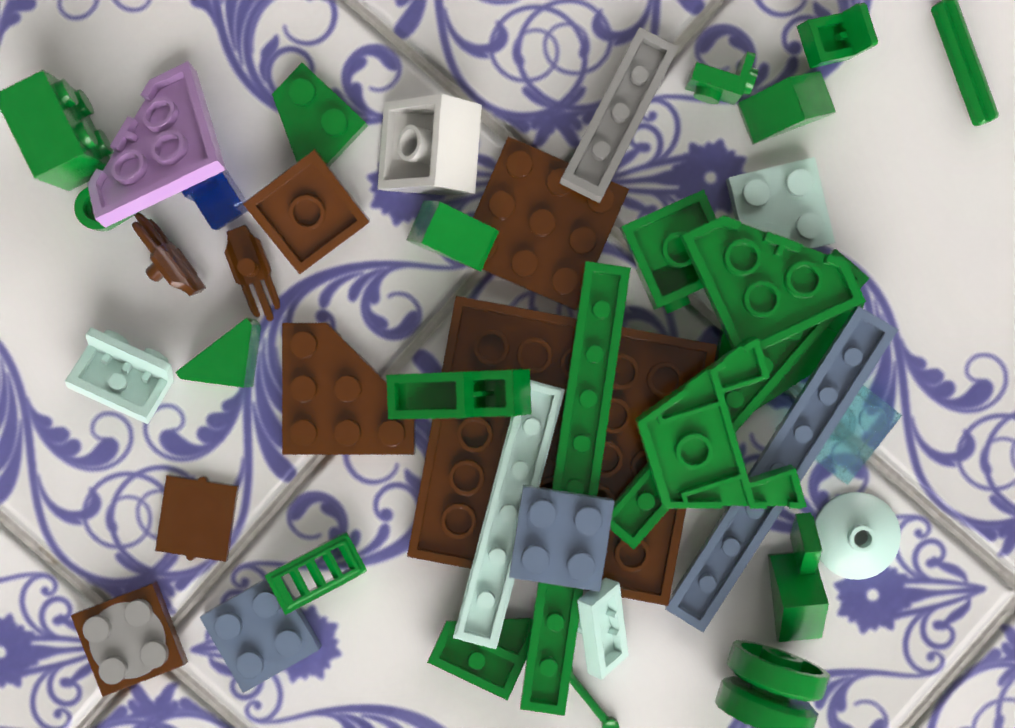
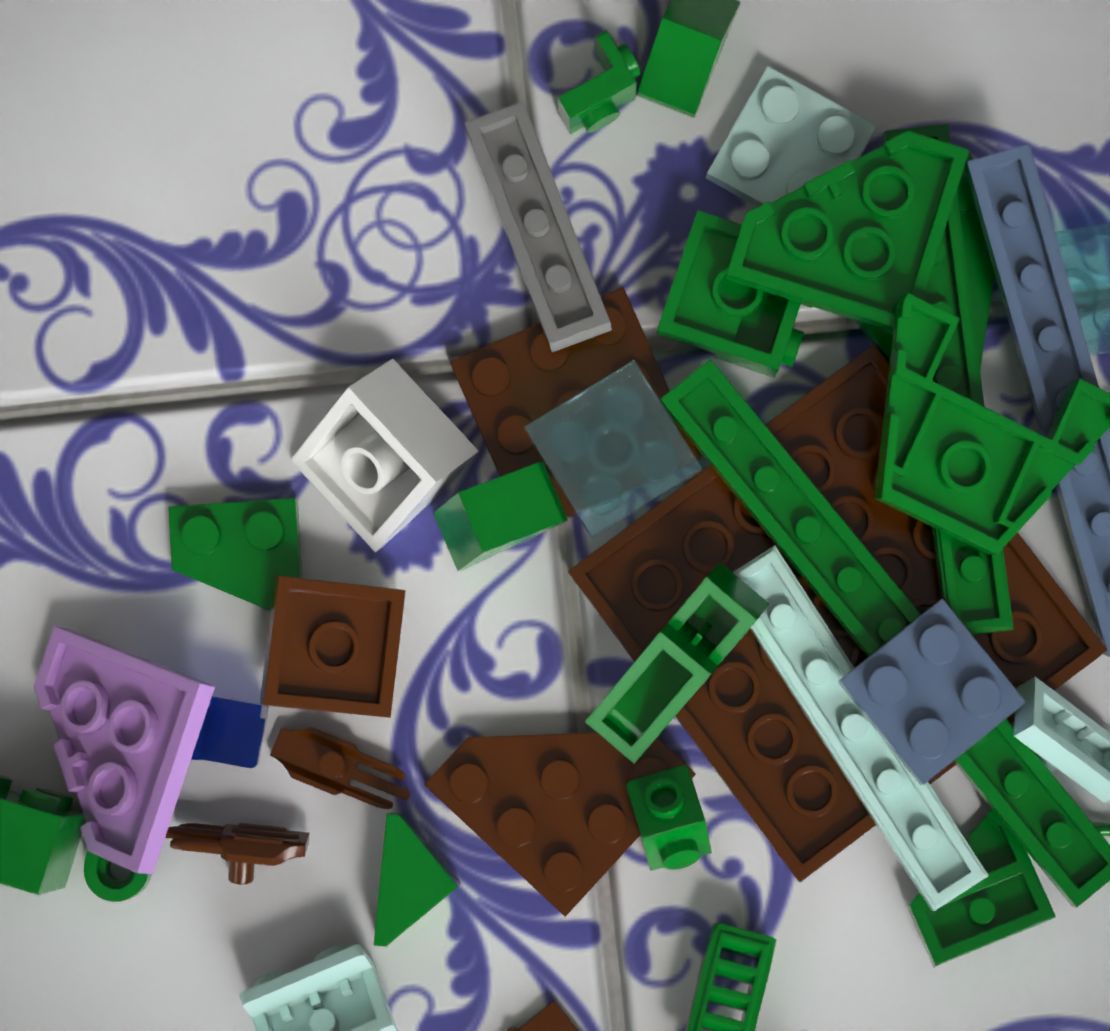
camera: 45 degrees left, 5 degrees down
none -> clear light blue plate [524,360,702,539]
none -> green bracket [626,765,712,871]

